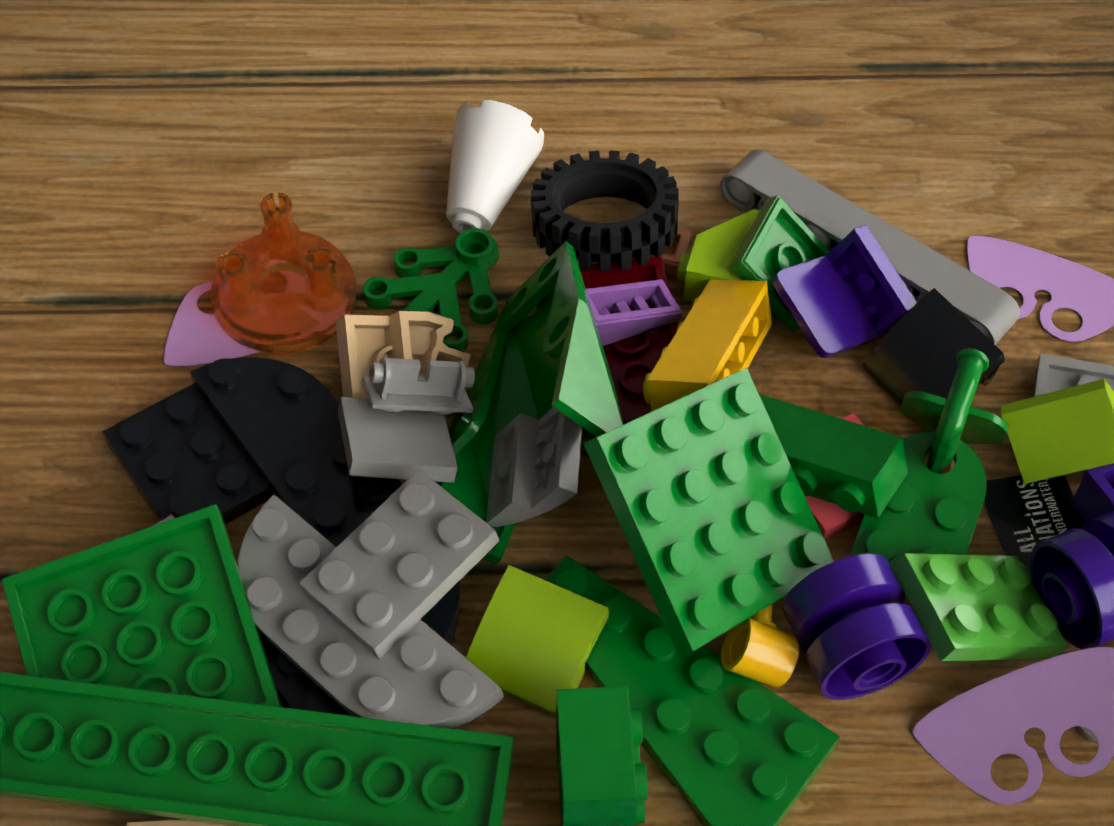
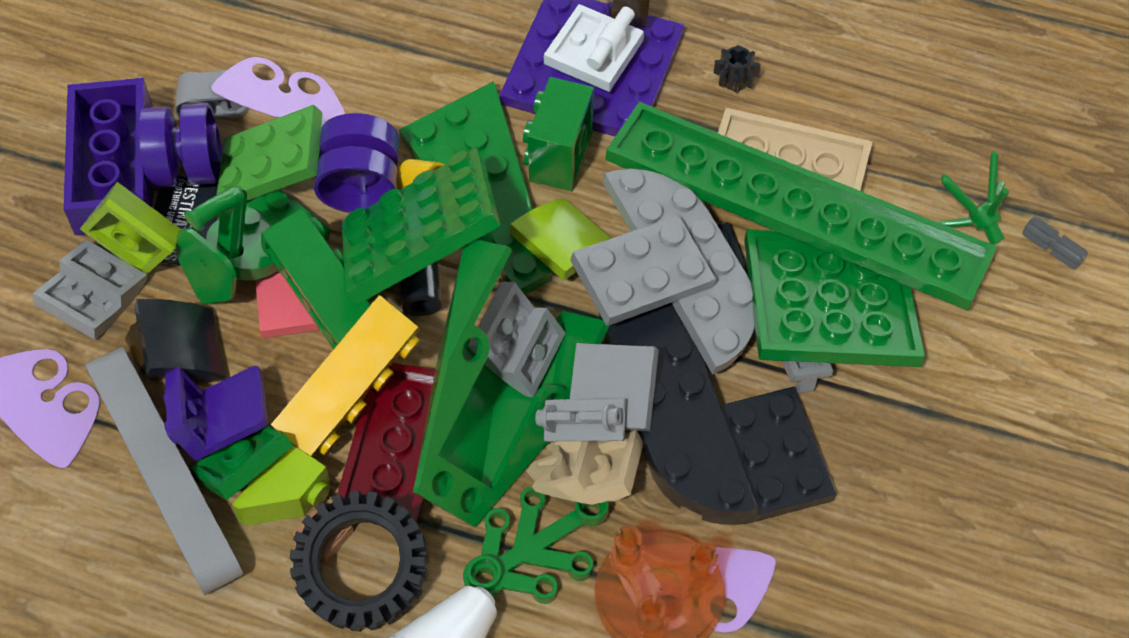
camera: 160 degrees left, 5 degrees up
medium lavender slope [586,279,683,346] -> none

